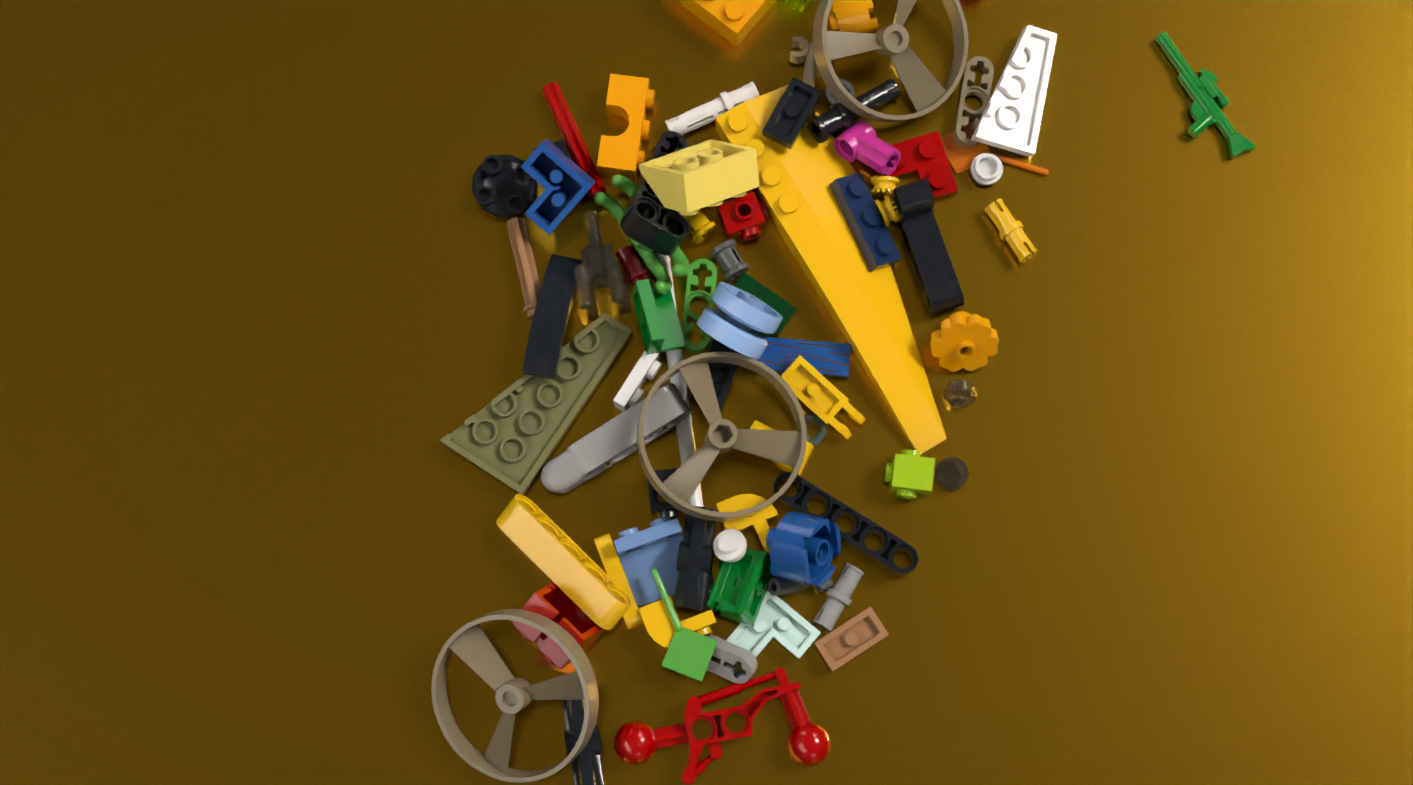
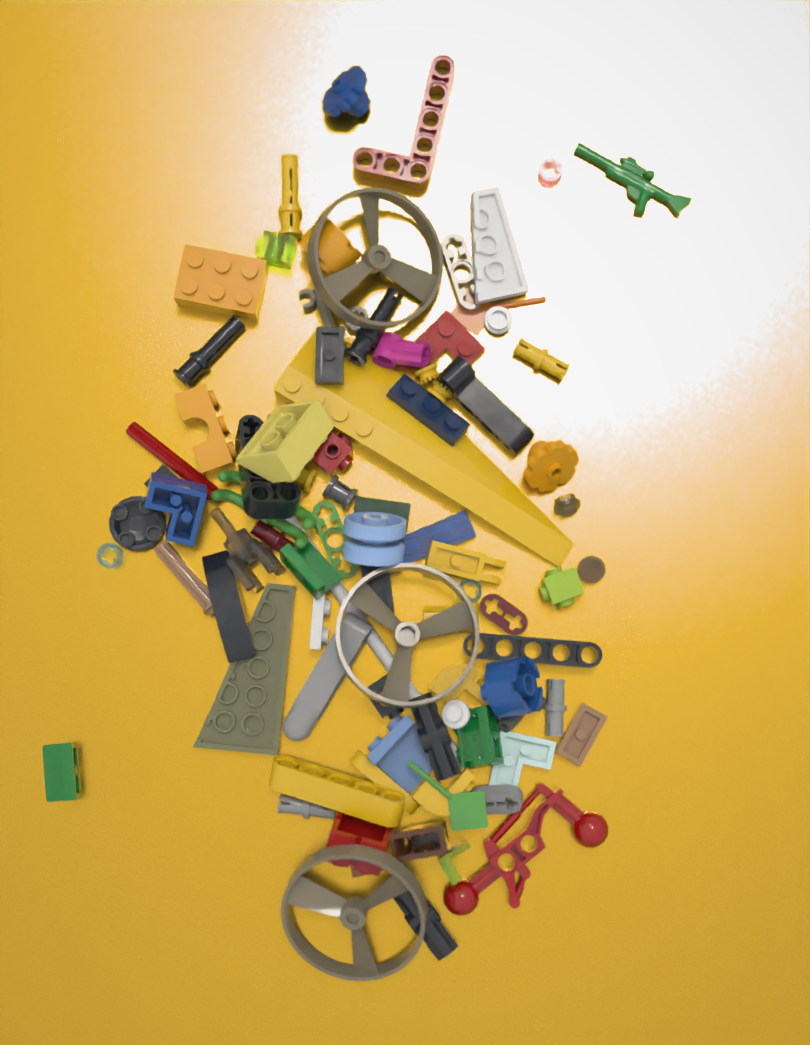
camera: 25 degrees left, 5 degrees up
white pin [665,81,760,135] -> none
none -> green panel [42,742,81,802]
none -> clear light blue bush [97,543,124,569]
none -> black pin [172,315,246,389]
none -> light grey pin [278,795,336,820]
none -> reddish brown torso [388,820,451,862]
none -> clear neon green panel [437,838,470,886]
none -> dark red beam [479,594,528,636]
none -> bush [538,157,563,185]

